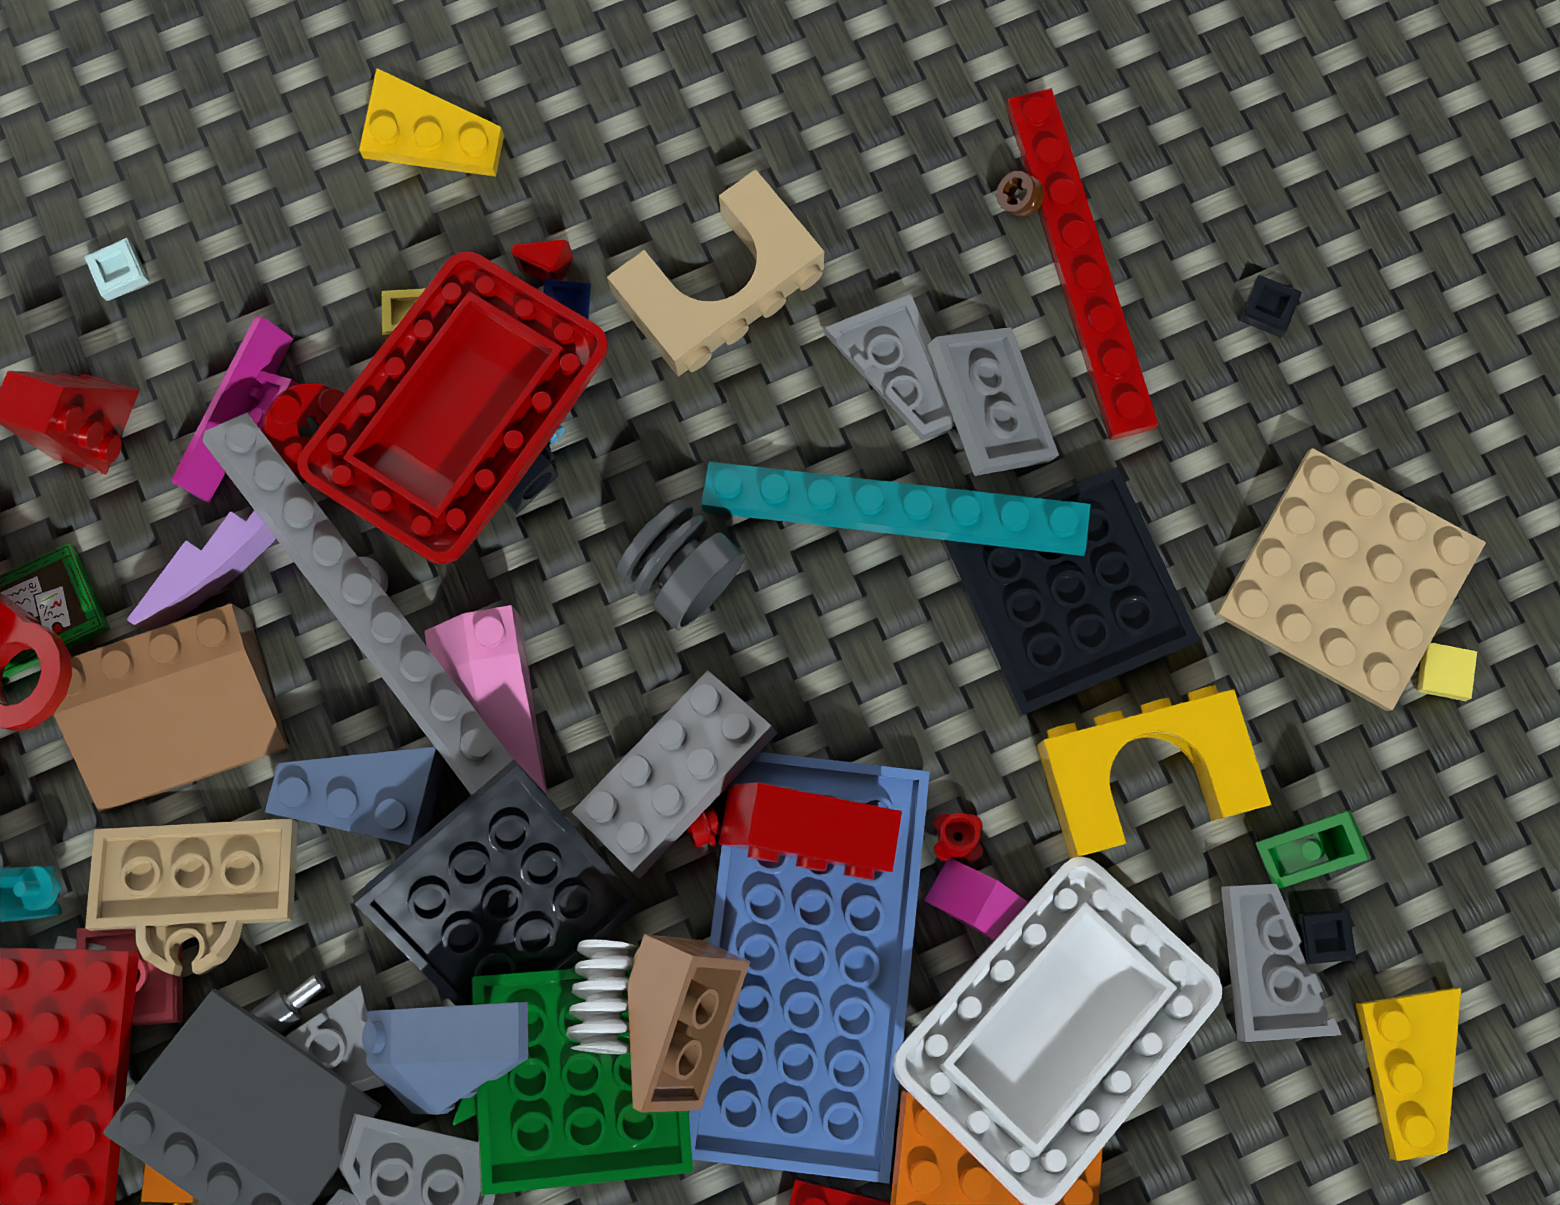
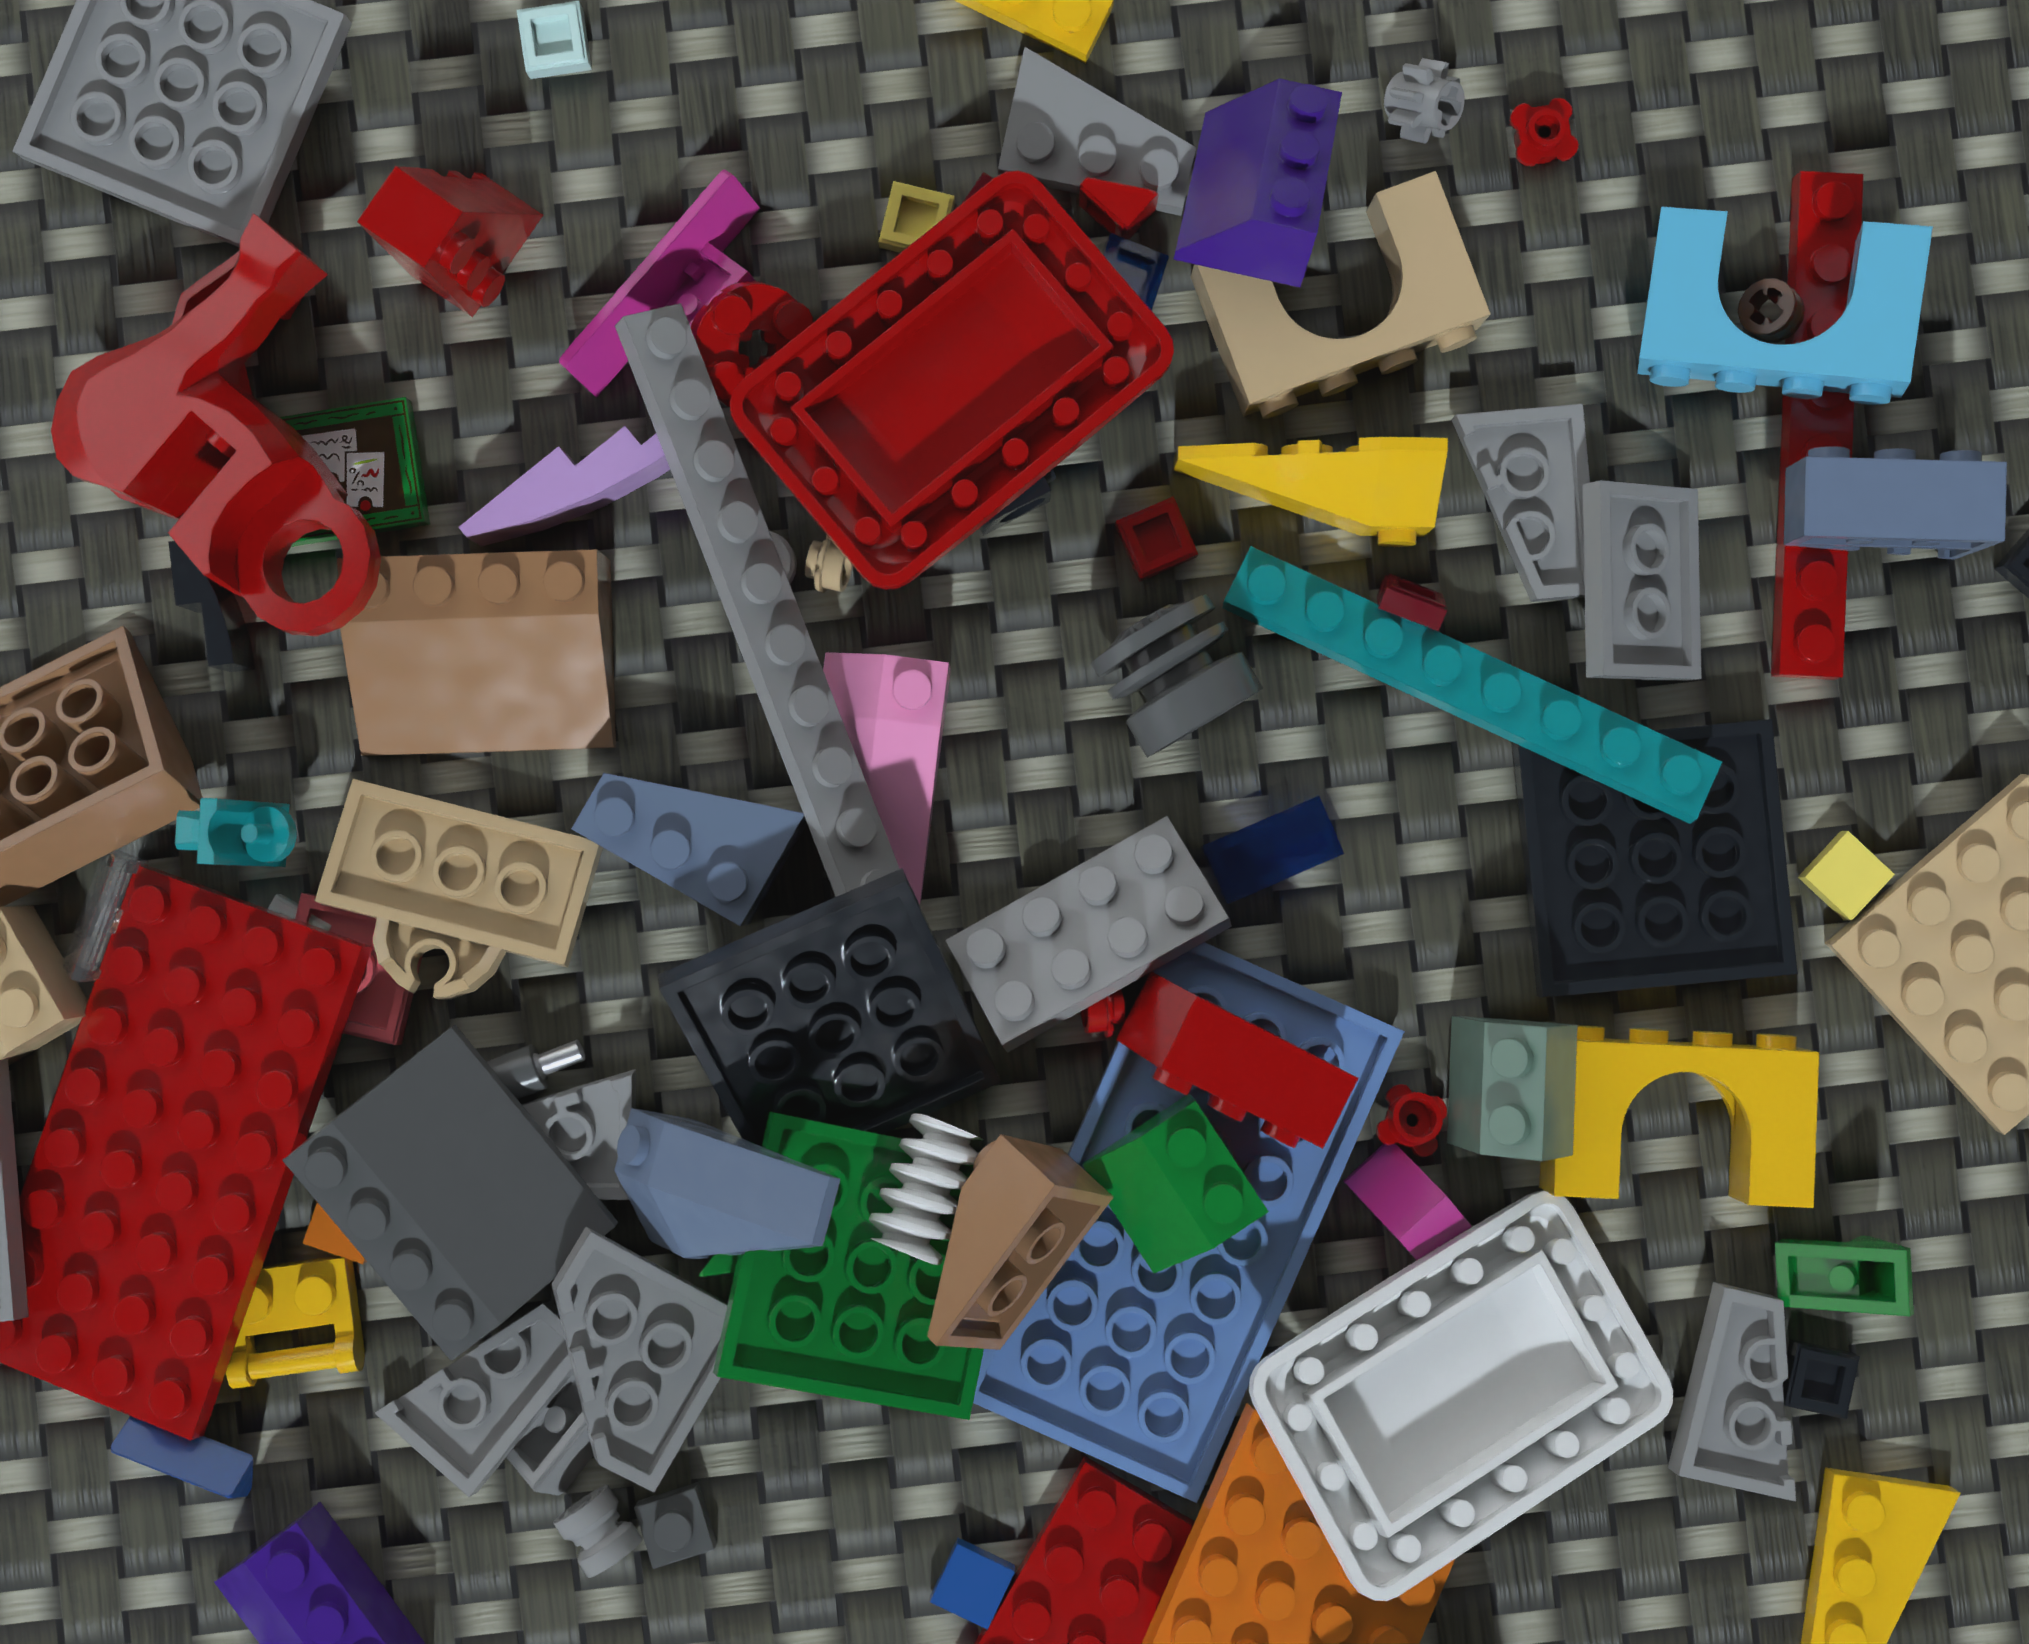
camera: 15 degrees right, 10 degrees up
none -> tan plate [805,535,853,593]
none -> light grey wing [998,47,1196,216]
none -> green slope [1083,1093,1269,1274]
none -> red tile [1115,496,1198,582]
none -> dark purple slope [1173,78,1342,288]
none -> yellow wedge [1173,437,1448,547]
none -> clear blue tile [1201,796,1345,904]
none -> dark red tile [1377,574,1447,631]
none -> light grey gear [1384,58,1465,144]
none -> sand green slope [1447,1016,1578,1161]
none -> red plate [1510,98,1579,167]
none -> medium azure arch [1637,207,1933,405]
none -> sand blue wedge [1784,447,2007,560]
none -> light yellow tile [1798,831,1895,921]

